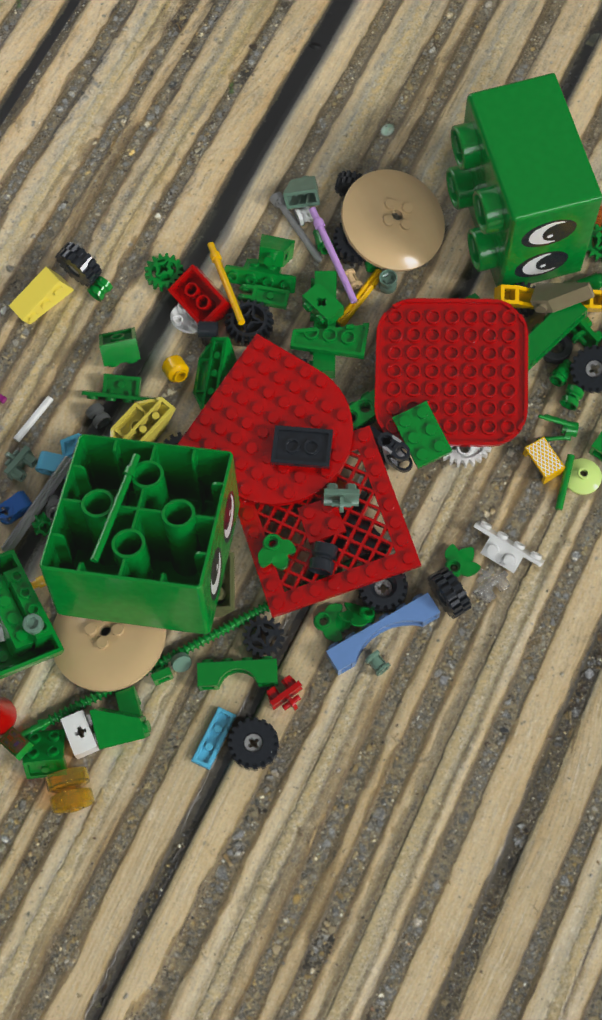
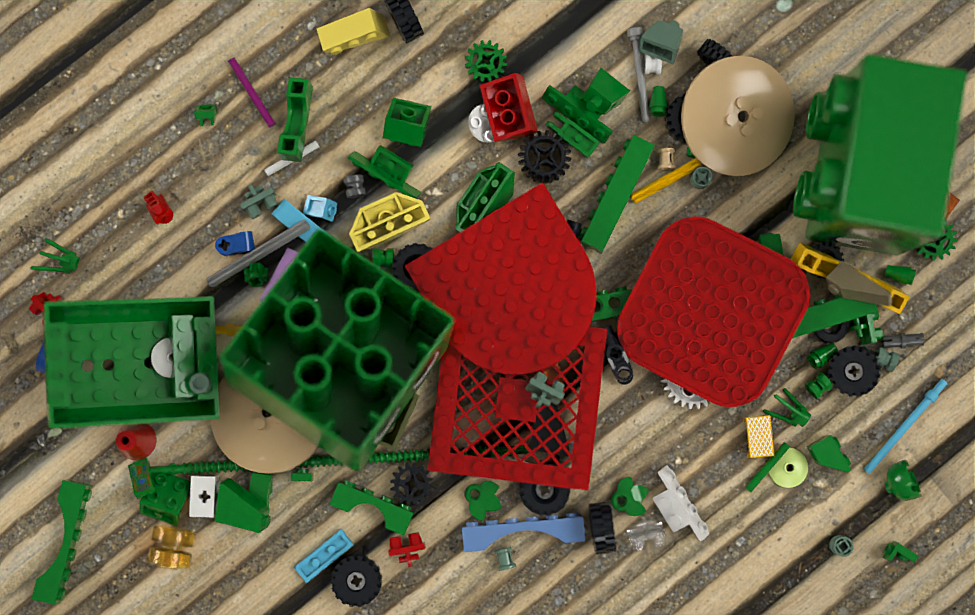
camera: 20 degrees right, 15 degrees up
dark grey cone [46,495,59,521] -> none
green wheel [87,276,113,302] -> none
green bar [90,453,141,563] -> none
yellow head [162,355,189,383] -> none
sand green tile [171,652,192,672] -> none
black piece [198,321,218,346] -> none
yellow bar [207,242,245,325] -> none
green plate [258,534,296,570] -> none
black plate [271,425,334,469] -> none
green wing [290,323,369,359] -> none
green brick [302,282,344,327] -> none
black wheel [308,541,338,576] -> none
lavender bar [309,207,358,304] -> none
green plate [337,602,376,627] -> none
green plate [392,401,453,469] -> none
none -> green arch [277,77,313,162]

